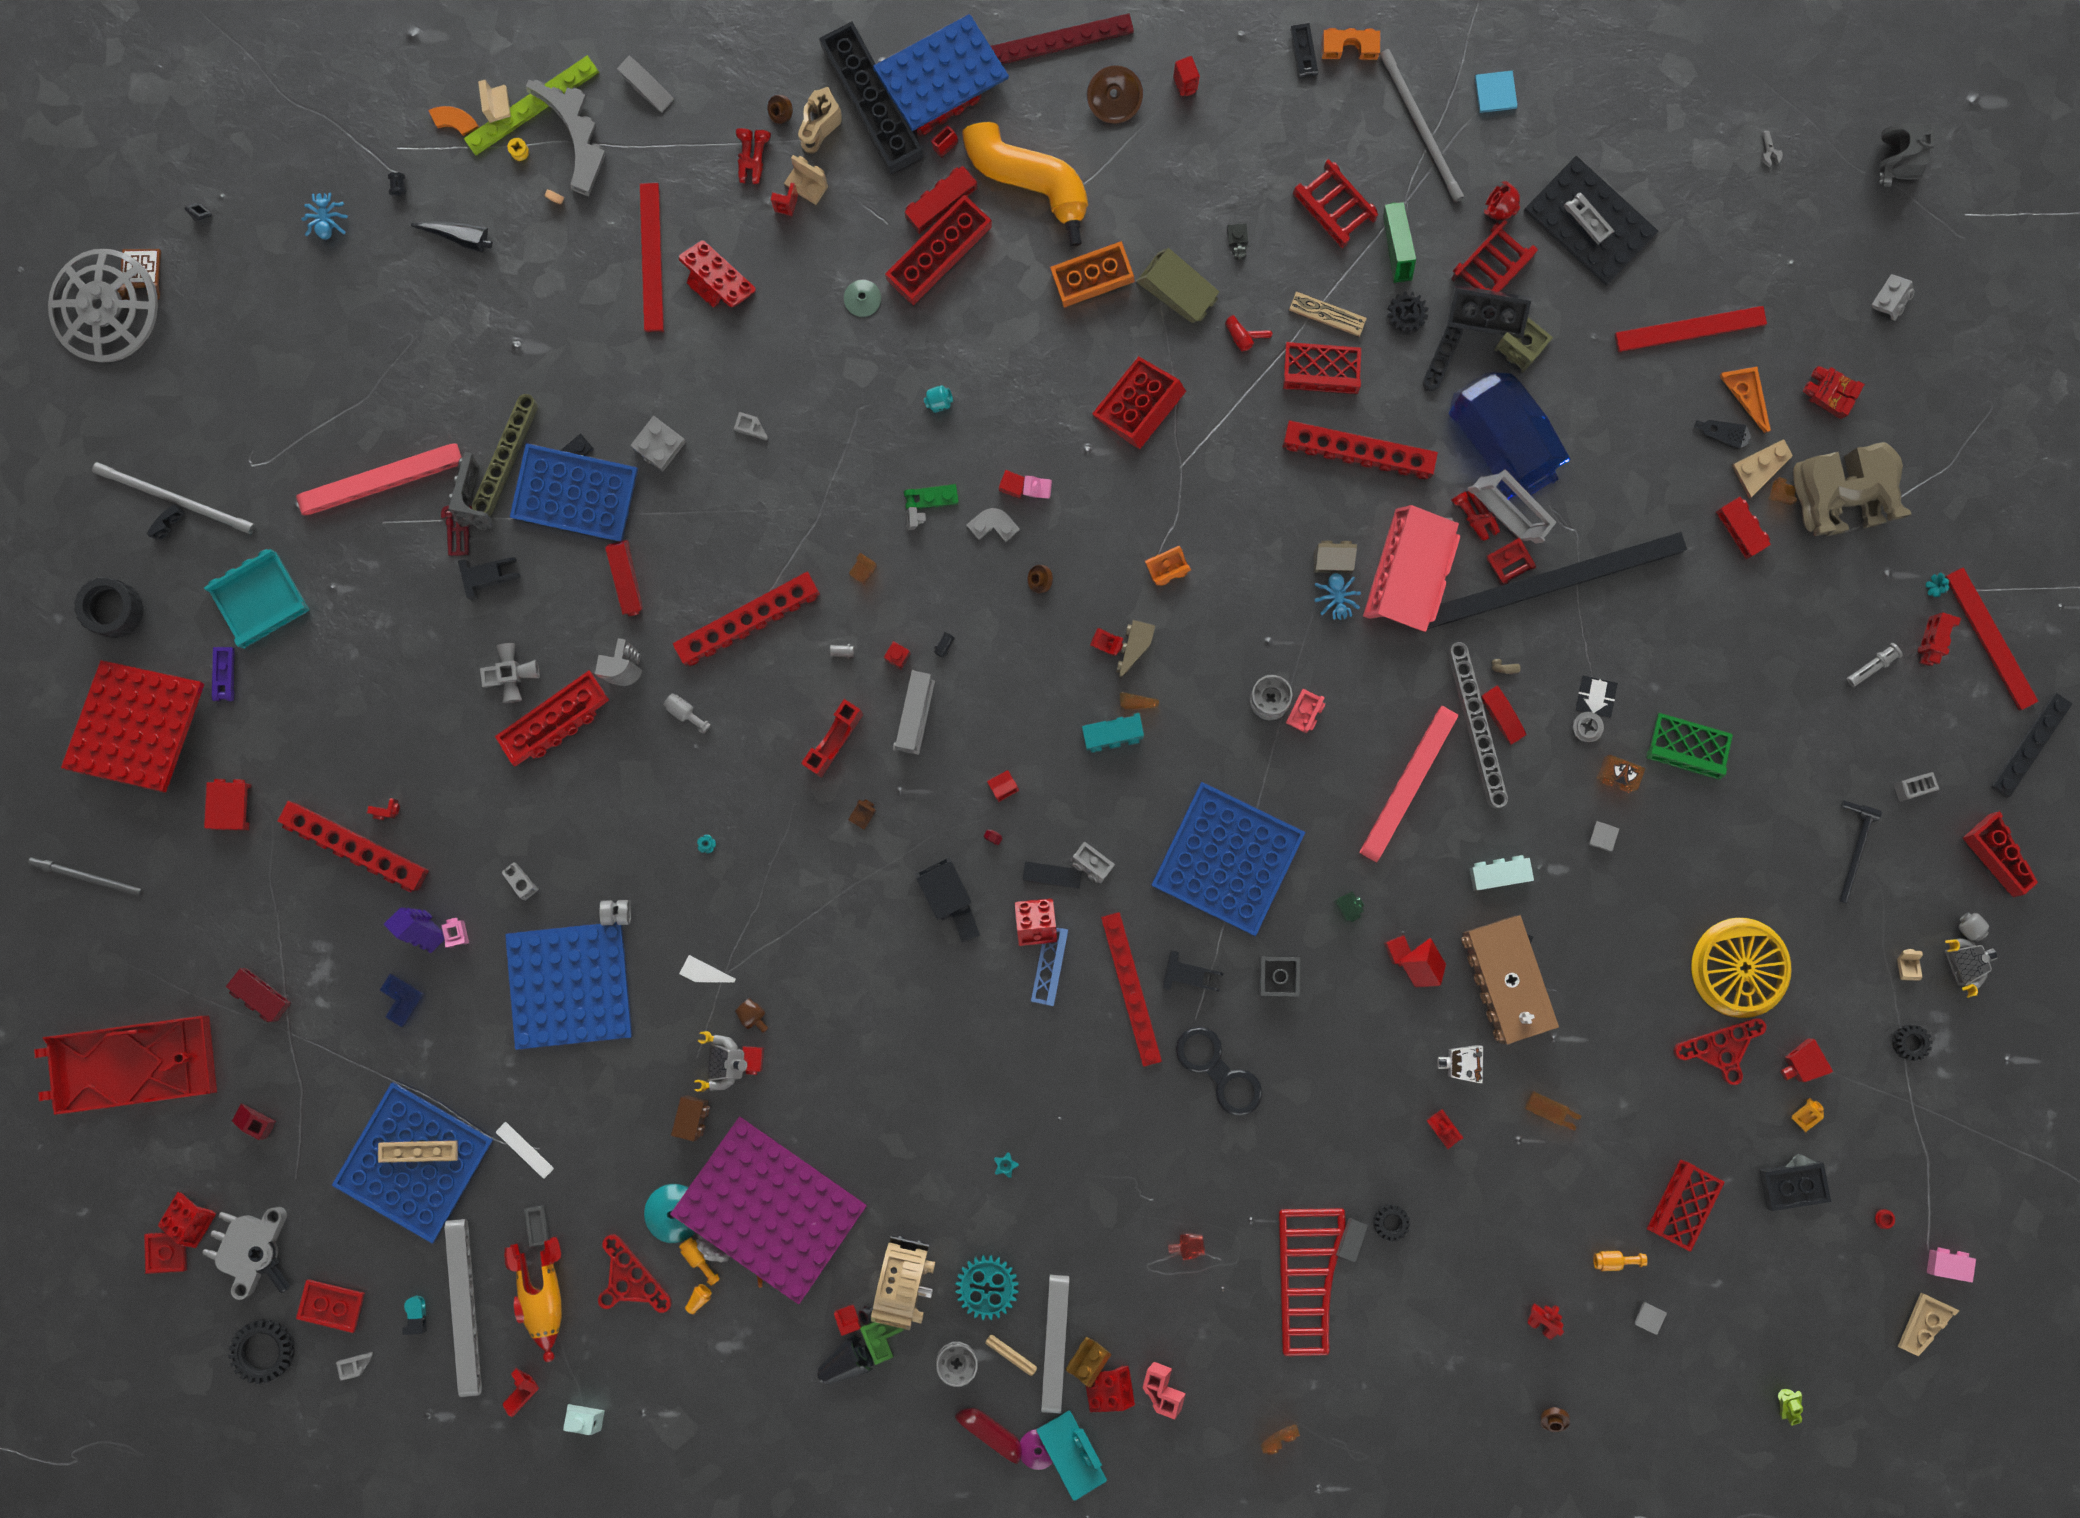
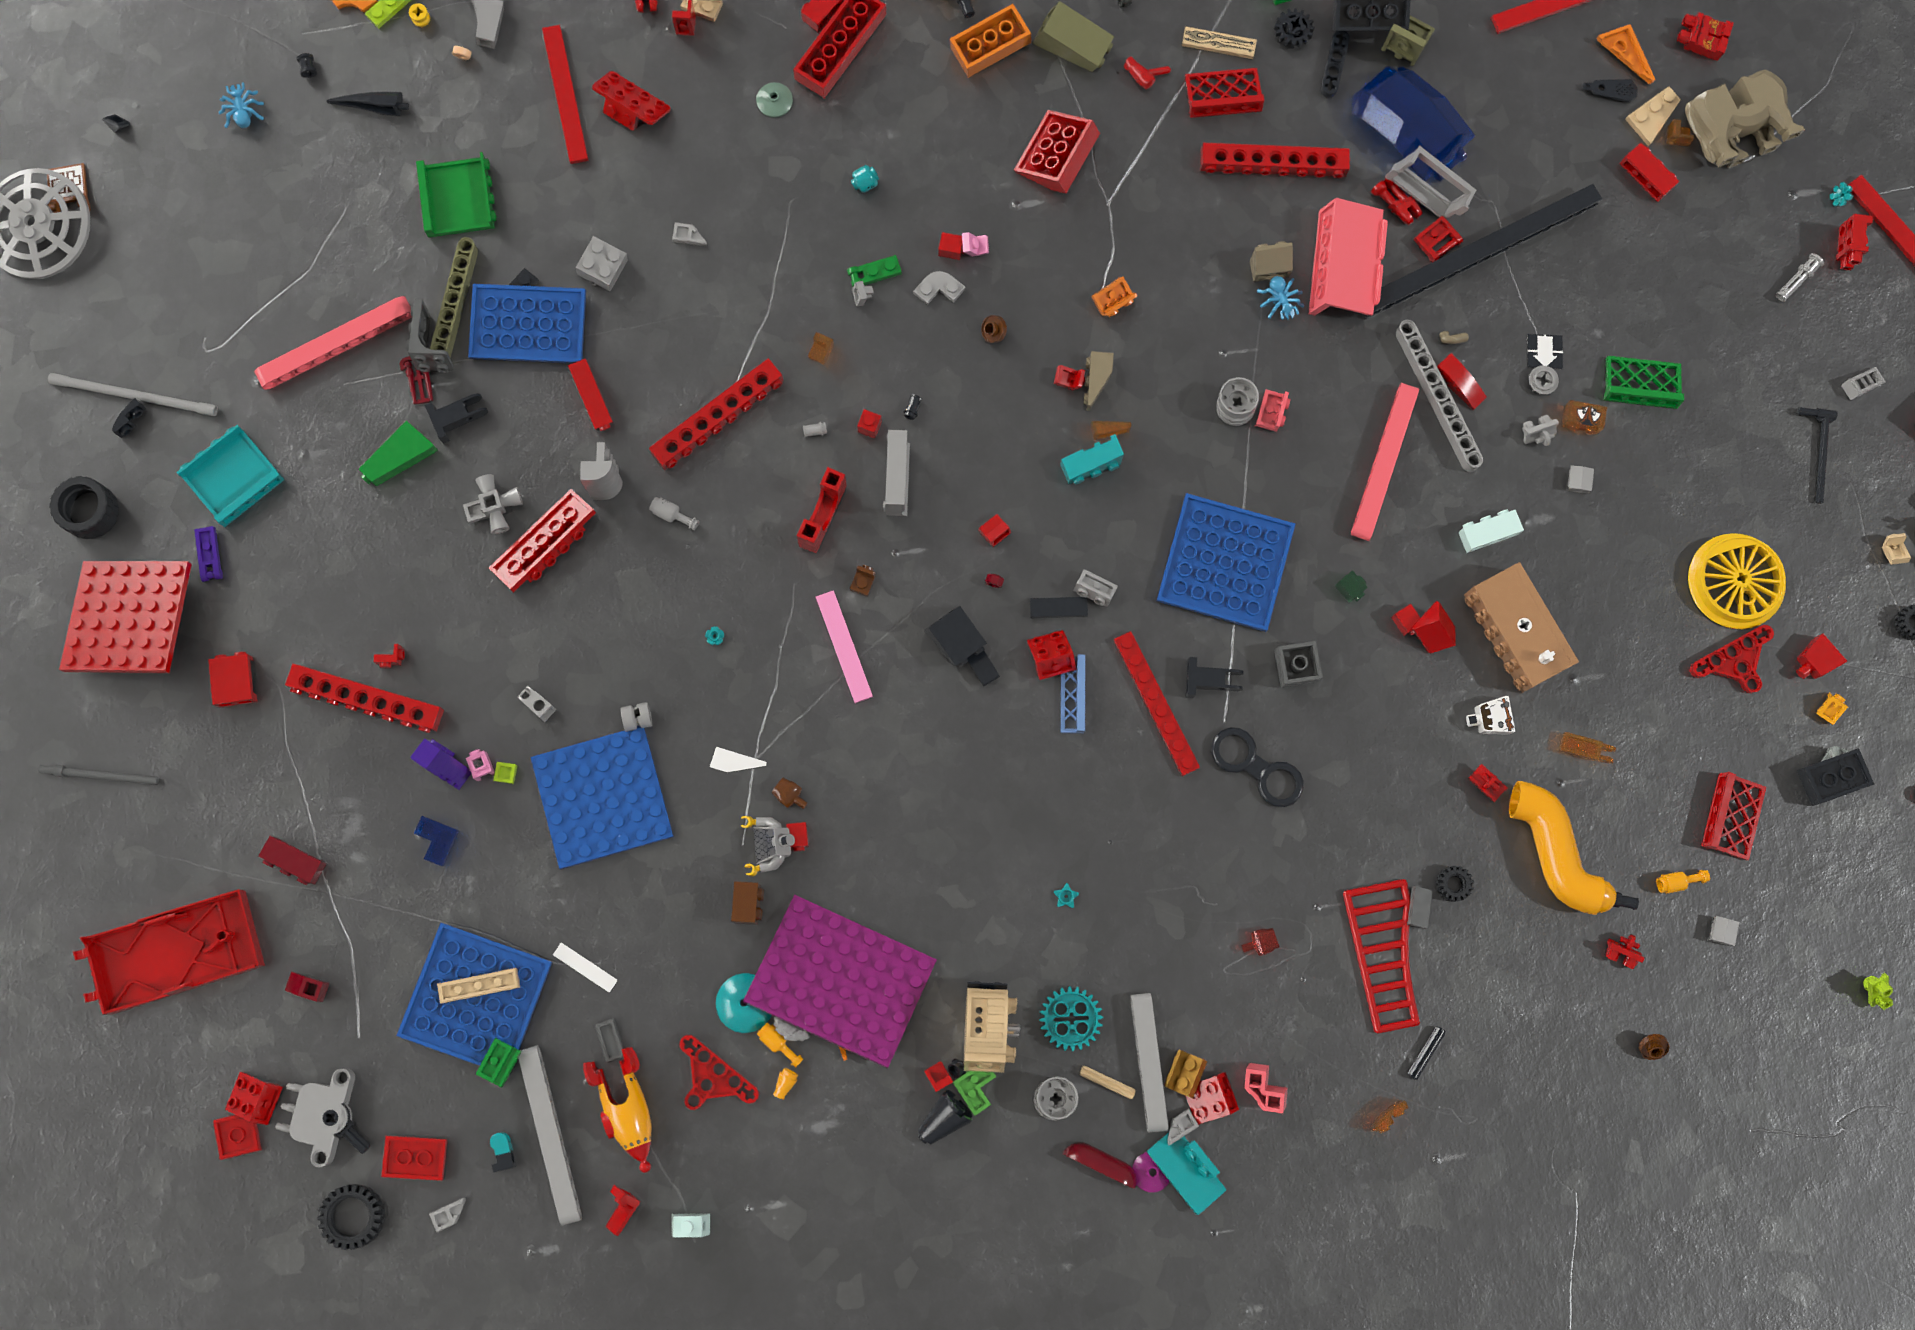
camera: 15 degrees left, 5 degrees down
none -> green slope [358,420,437,487]
none -> green panel [416,152,497,238]
none -> green plate [476,1038,522,1088]
none -> lime tile [493,762,517,784]
none -> bright pink tile [816,590,873,704]
none -> light grey tile [1167,1109,1199,1145]
none -> black axle [1408,1027,1446,1080]
none -> light orange animal [1509,780,1639,915]
none -> light grey hips [1522,415,1559,446]

